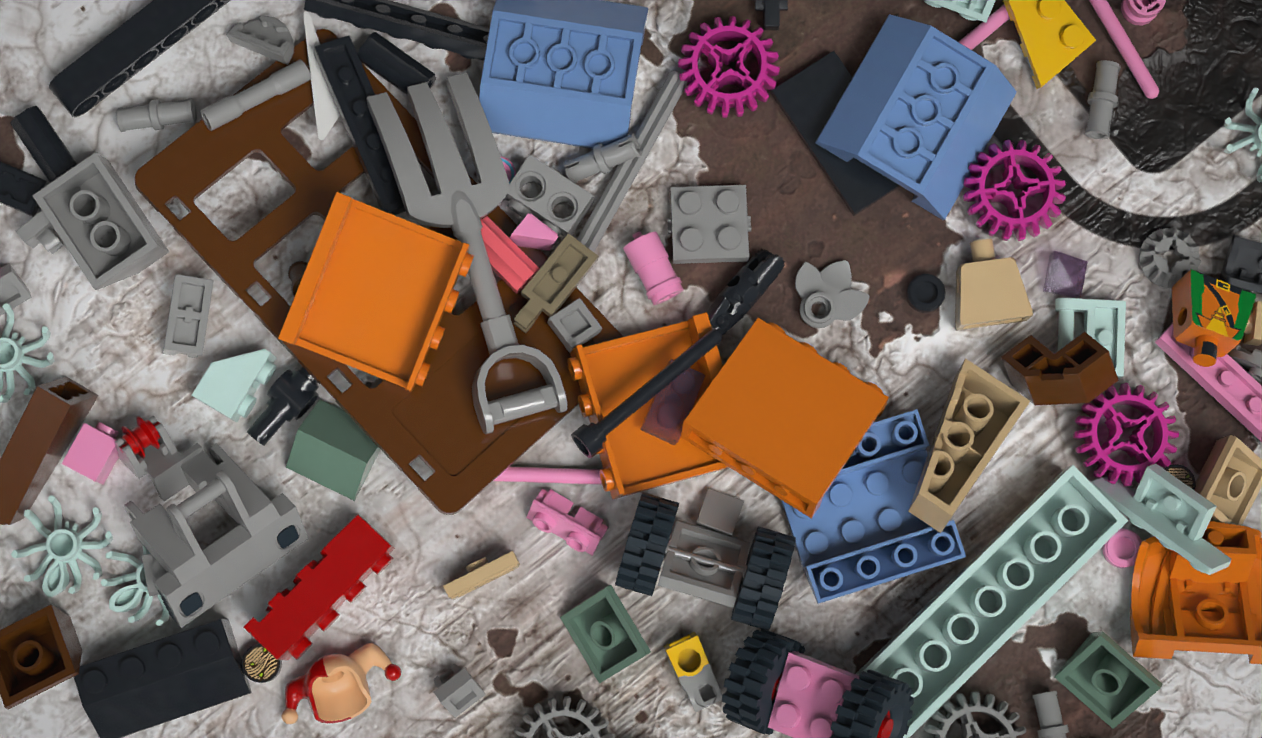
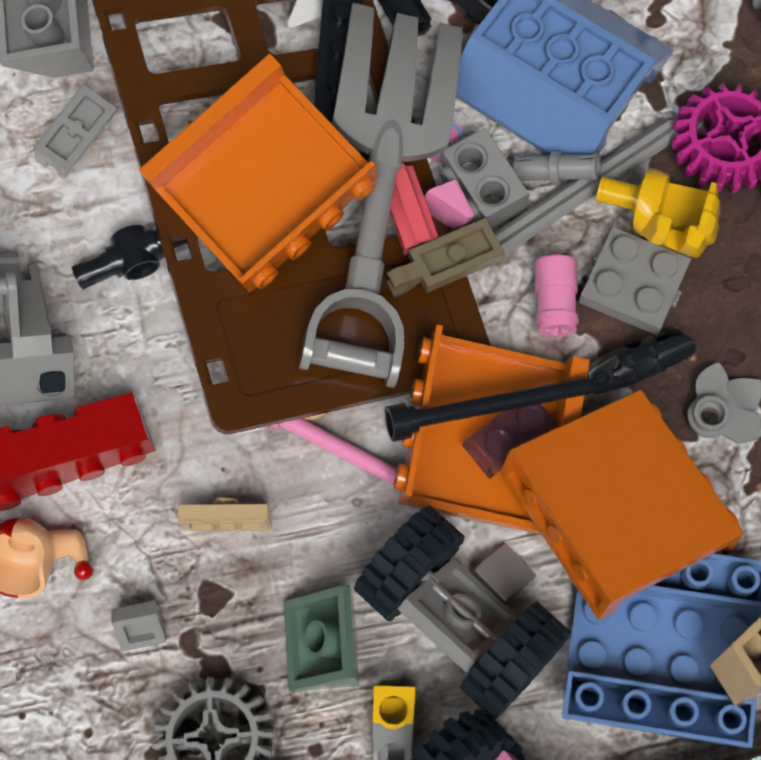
camera: 35 degrees right, 10 degrees down
light aqua slope [191,349,277,422] -> none
sand green slope [286,399,381,501] -> none
bright pink hinge [526,489,608,556] -> none
light grey plate [547,298,602,353] -> none
none -> yellow piece [596,167,721,259]

